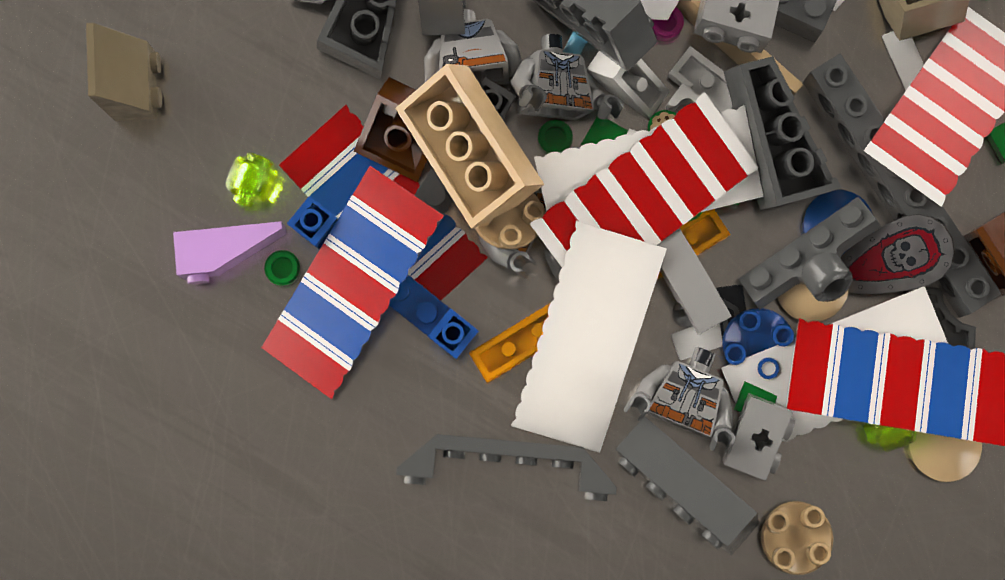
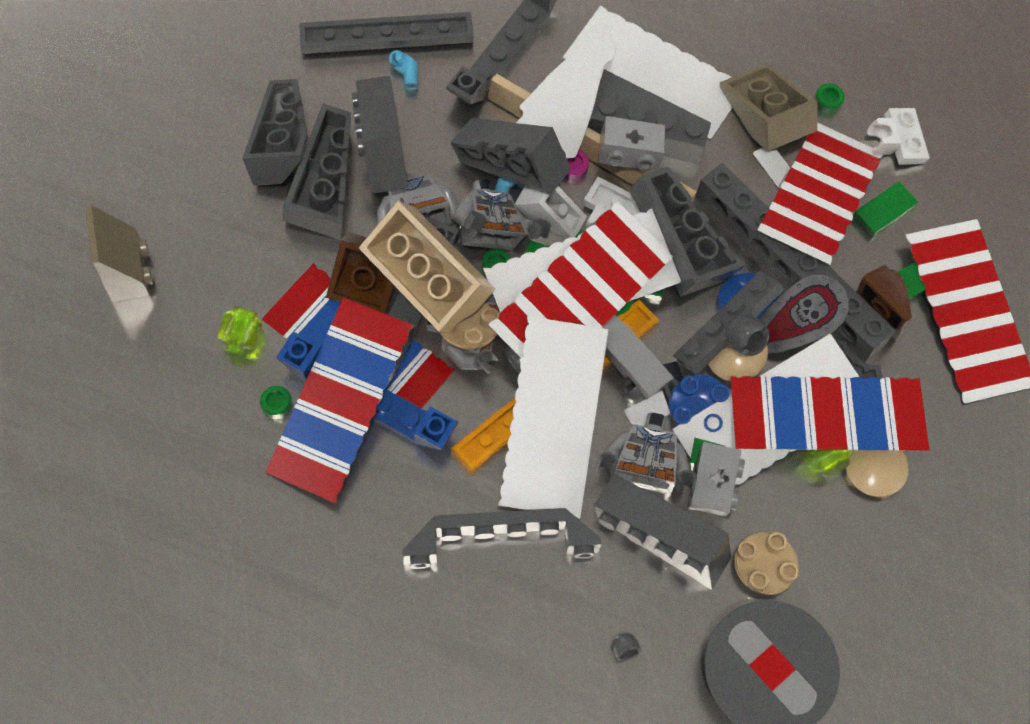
camera: 15 degrees left, 15 degrees down
lavender slope [173,221,287,284] -> none

